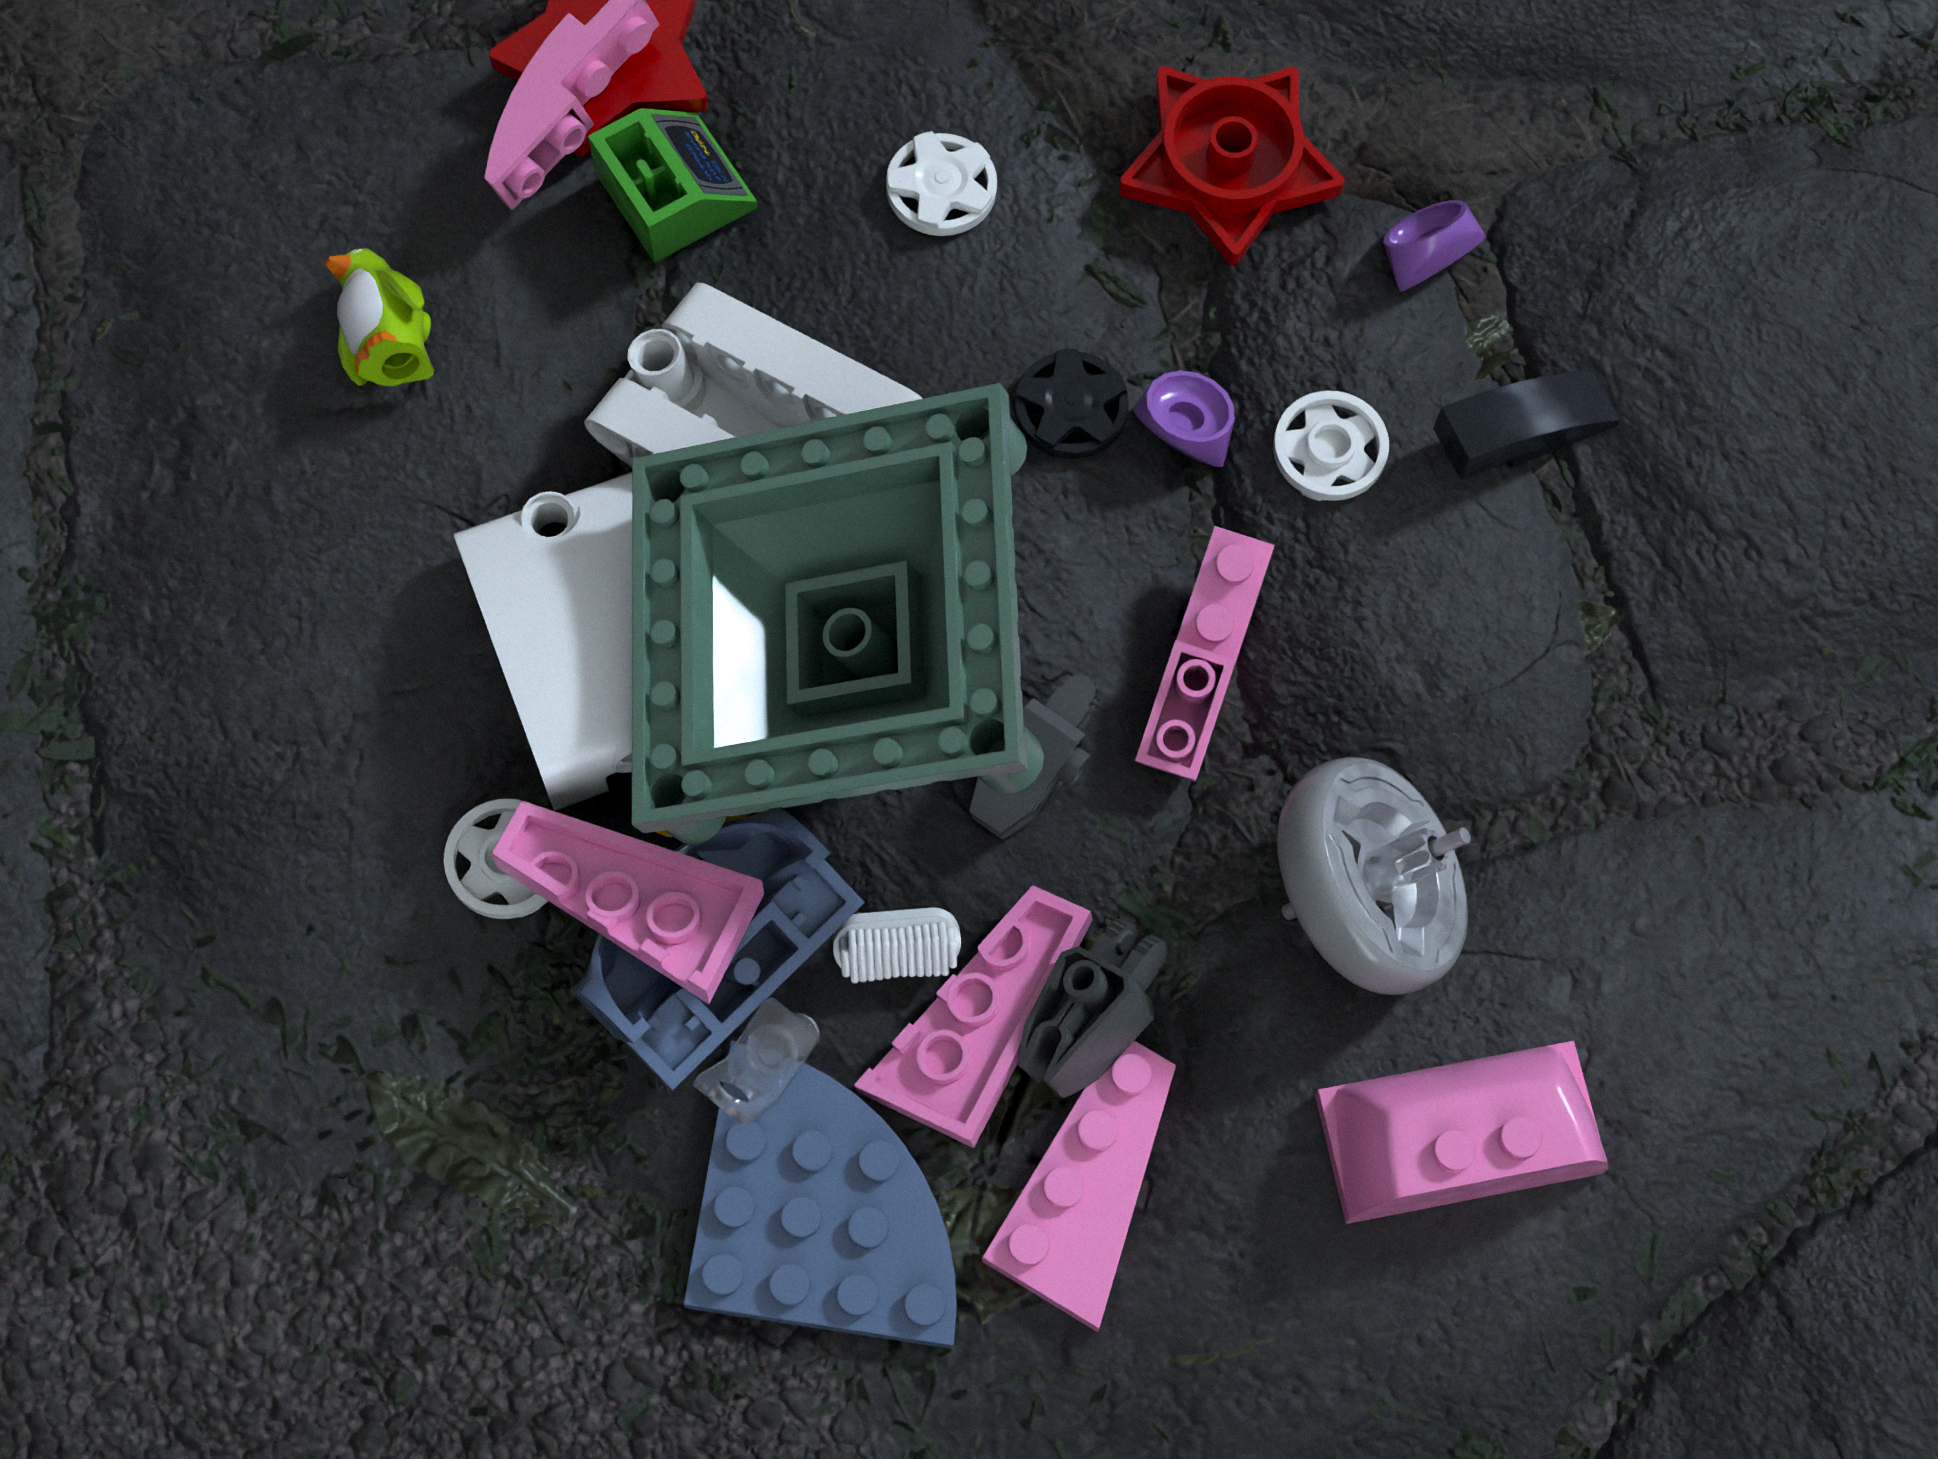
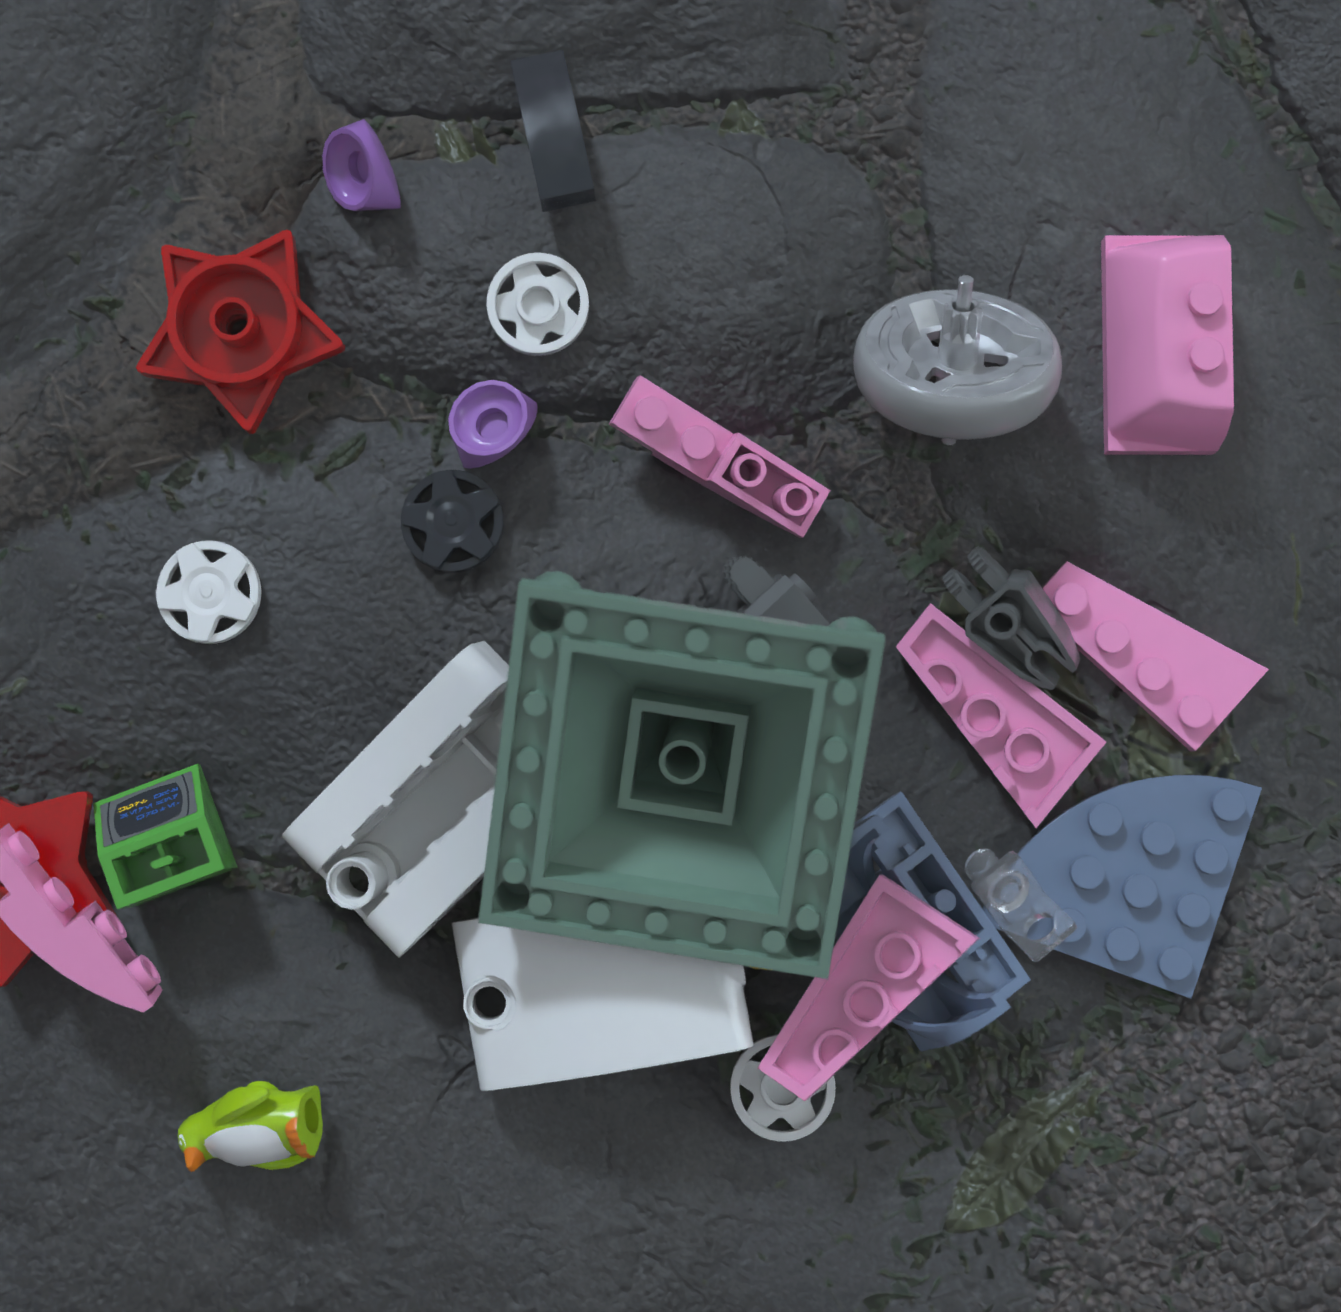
camera: 75 degrees left, 15 degrees up
white piece [833,907,961,984] -> none

